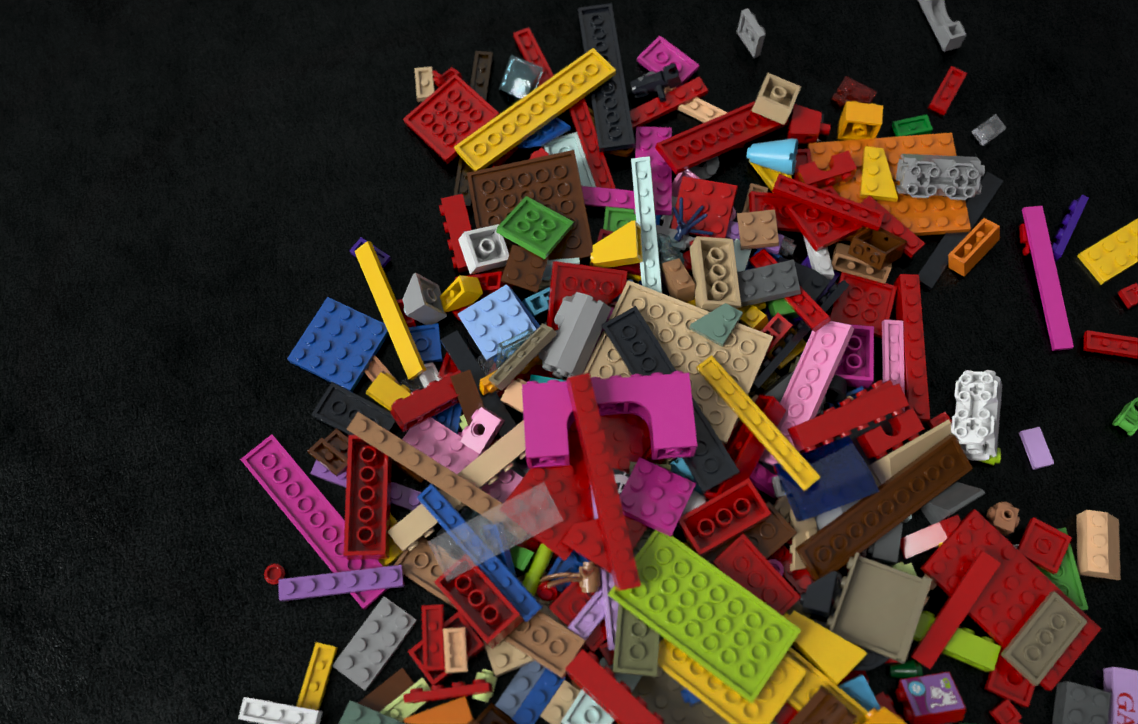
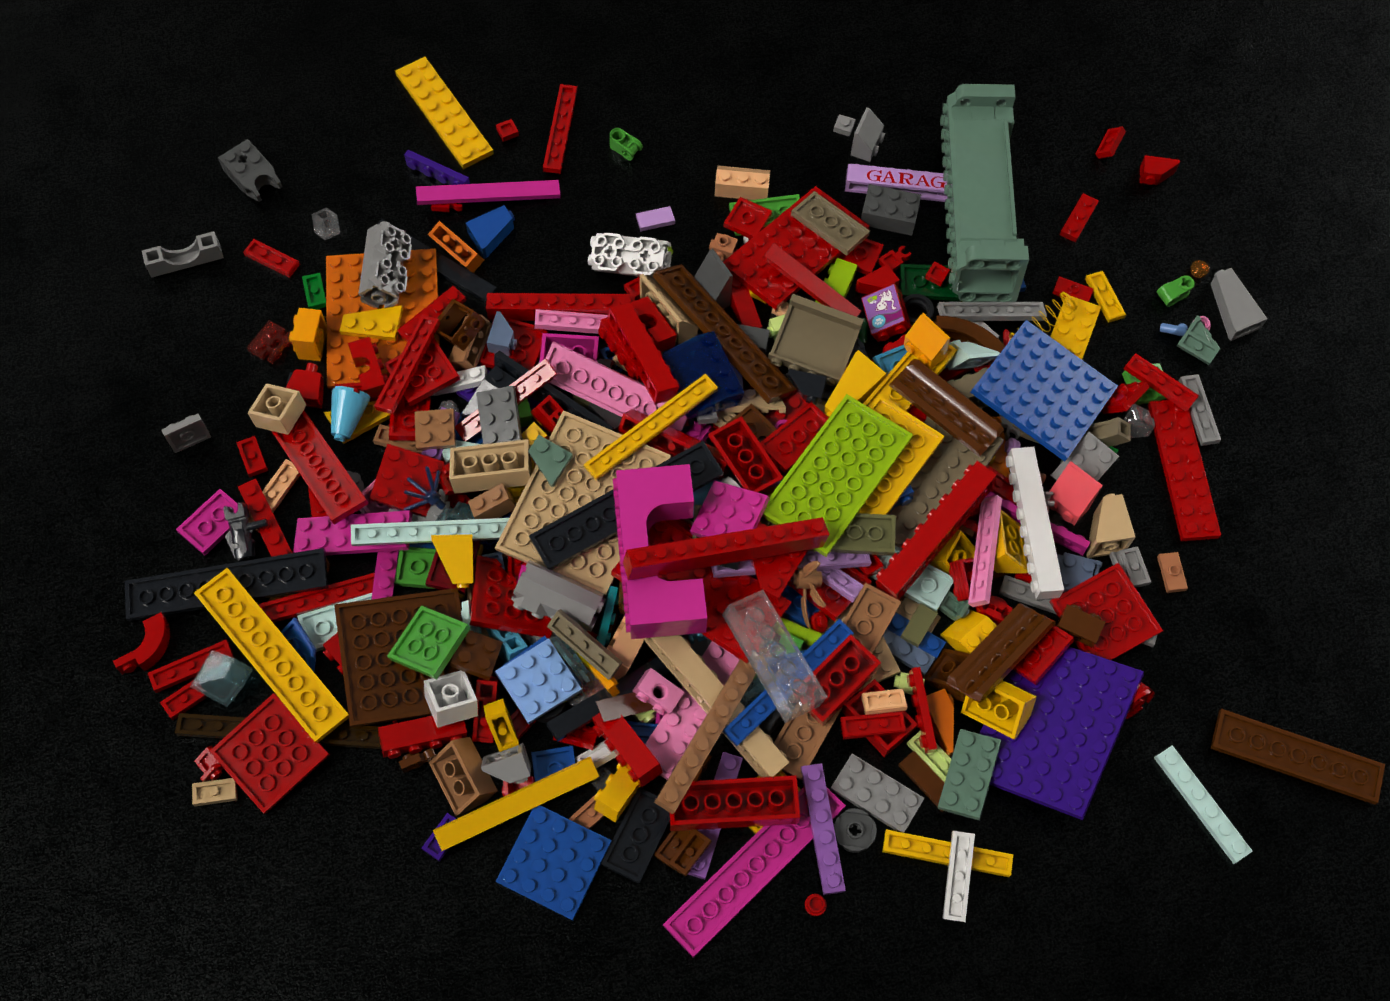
camera: 95 degrees left, 5 degrees down
none -> red arch [113,612,170,674]
none -> red plate [160,678,209,720]
none -> dark grey brick [218,139,282,202]
none -> red plate [236,436,268,477]
none -> reddish brown plate [399,748,436,773]
none -> medium nougat slope [429,737,498,817]
none -> blue slope [466,205,515,259]
none -> sand blue slope [487,311,517,356]
none -> dark grey plate [834,808,877,853]
none -> red slope [855,264,900,295]
none -> olive tile [900,603,938,648]

